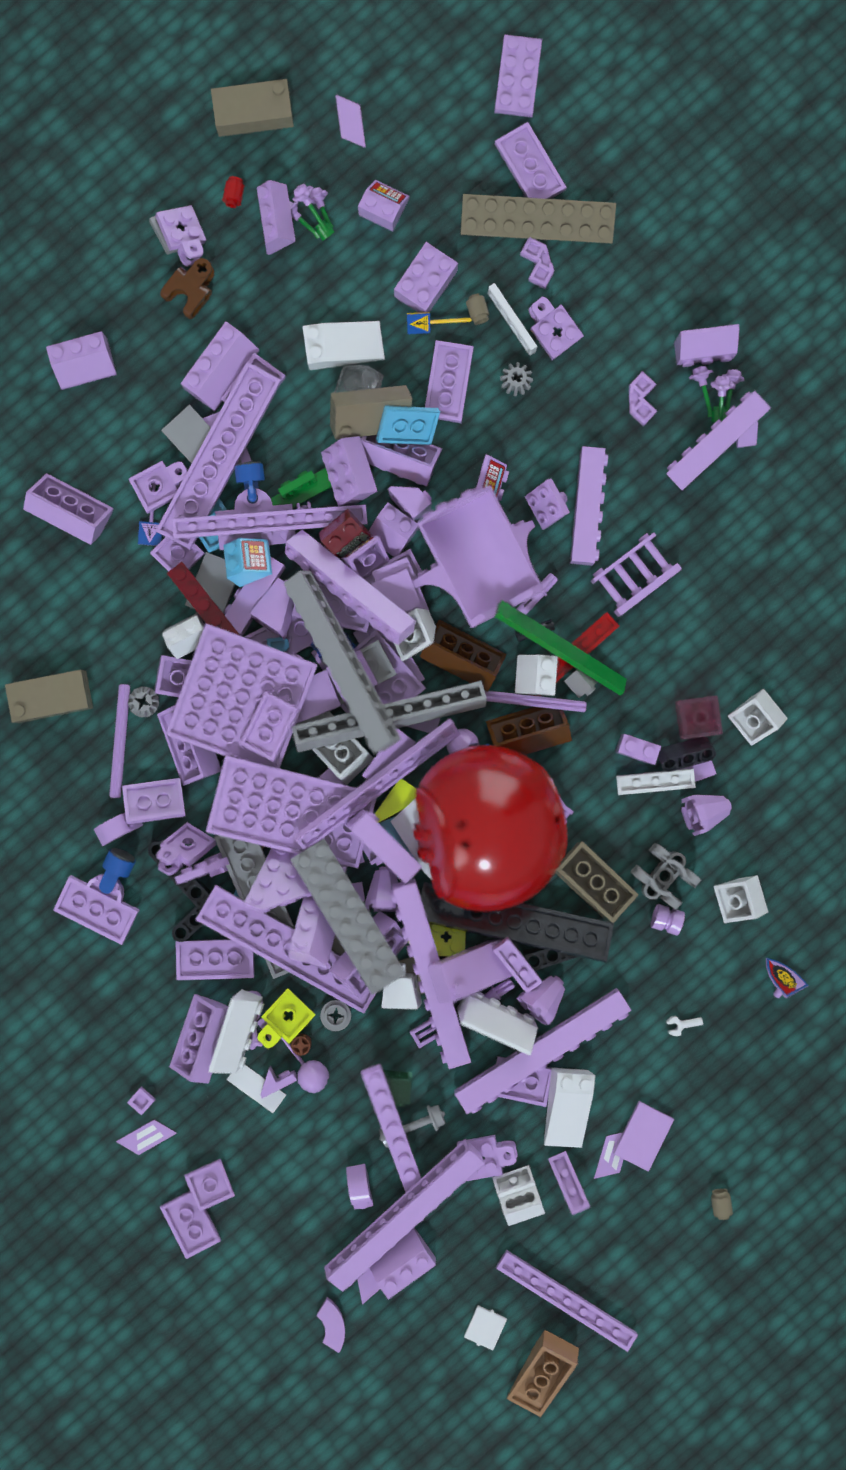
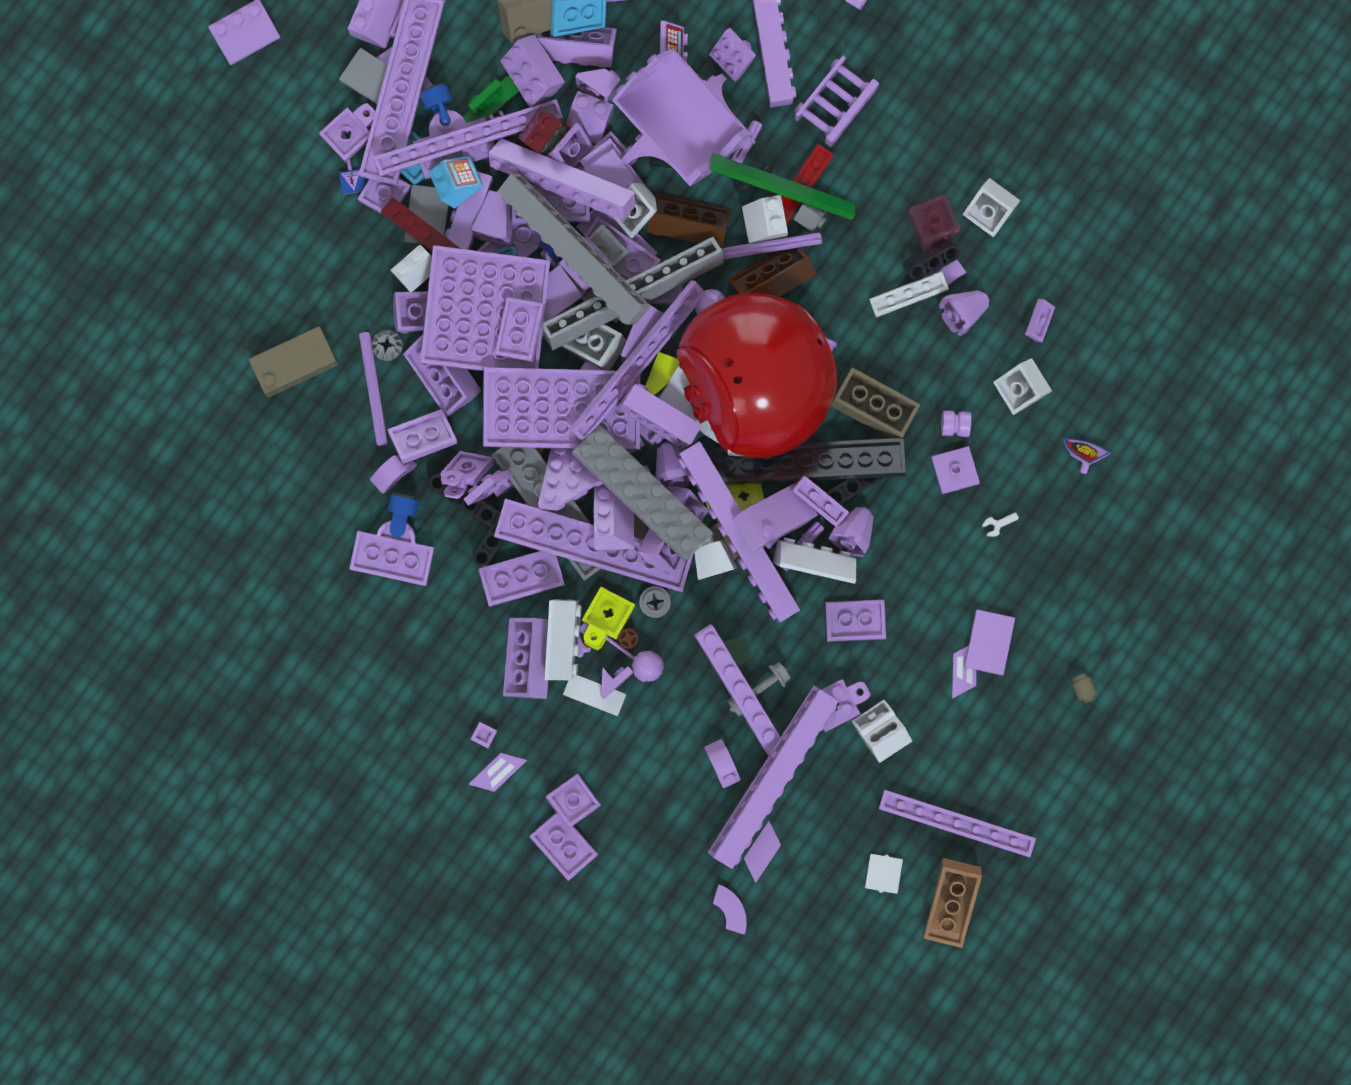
camera: 15 degrees left, 5 degrees down
lavender slope [23,473,114,545] -> none
lavender slope [370,1227,436,1299] -> none
lavender tile [409,1019,438,1048] -> none
lavender brick [454,988,631,1114] -> none
white slope [544,1068,595,1148] -> none
lavender piece [548,1151,590,1215] -> none
lavender brick [615,734,661,765] -> none
light grey piece [630,843,701,910] -> none
none -> lavender plate [931,446,980,494]
none -> lavender plate [1025,299,1055,343]

